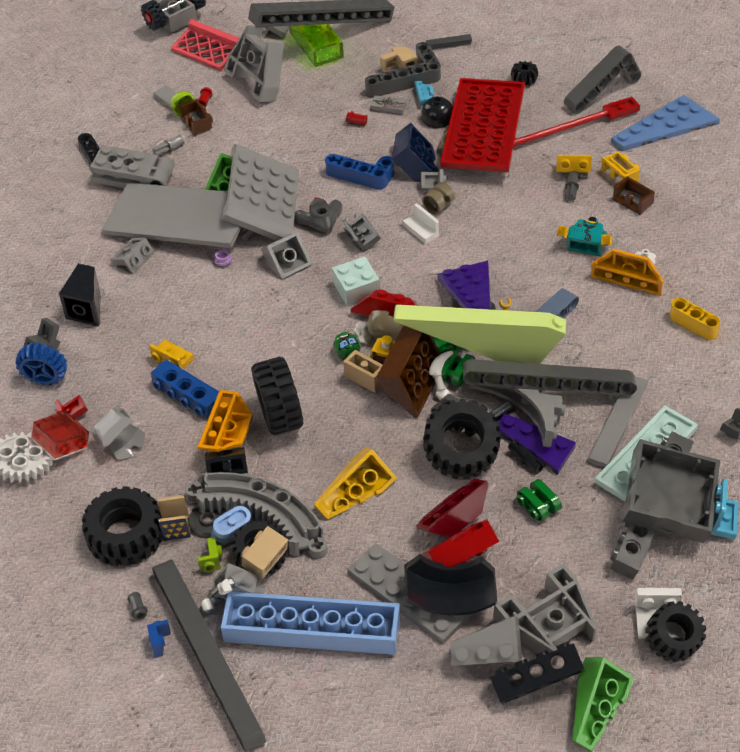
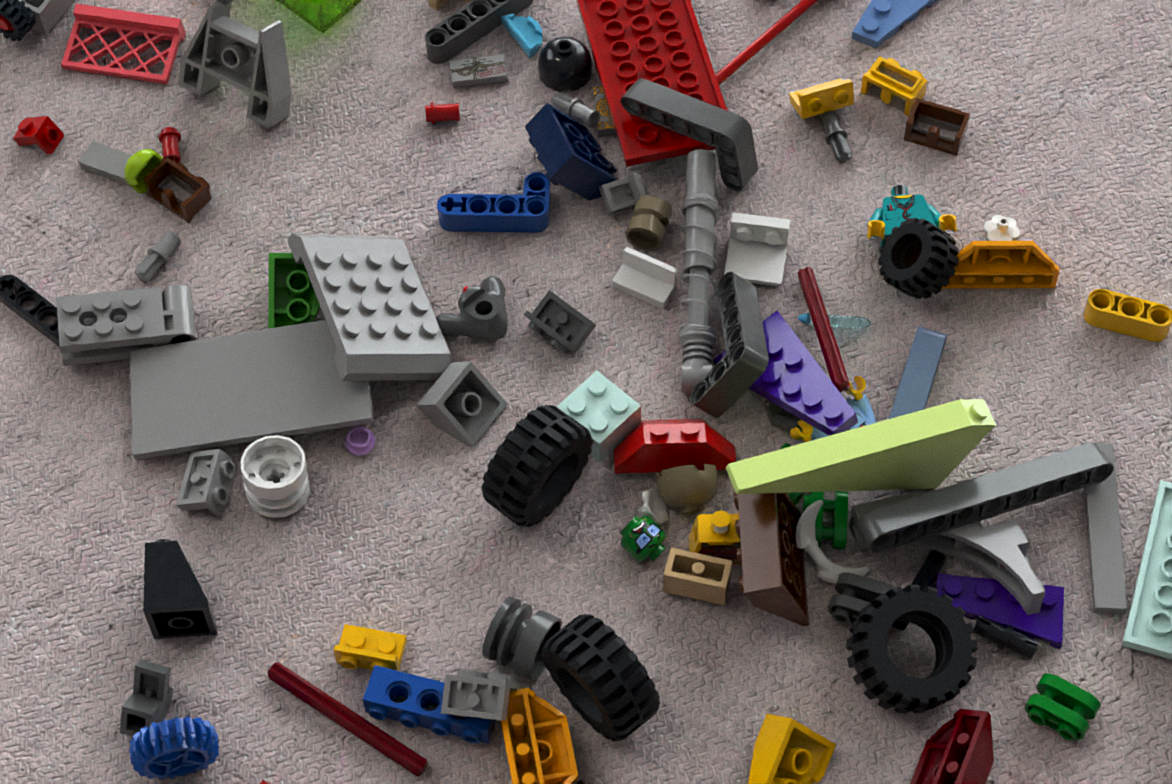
camera: 25 degrees left, 10 degrees up
none -> red bracket [12,116,64,155]
none -> white wheel [241,435,310,518]
none -> dark red axle [267,662,428,776]
none -> light grey bracket [441,669,529,721]
none -> black tyre [481,405,593,527]
none -> dark grey wheel [482,597,562,680]
none -> light grey axle [551,92,600,127]
none -> dark grey beam [620,78,758,192]
none -> light grey piece [678,149,719,393]
none -> dark grey beam [690,271,769,418]
none -> white bracket [724,212,790,287]
none -> dark red axle [797,267,850,393]
none -> clear light blue piece [798,313,871,328]
none -> black tyre [878,218,959,299]

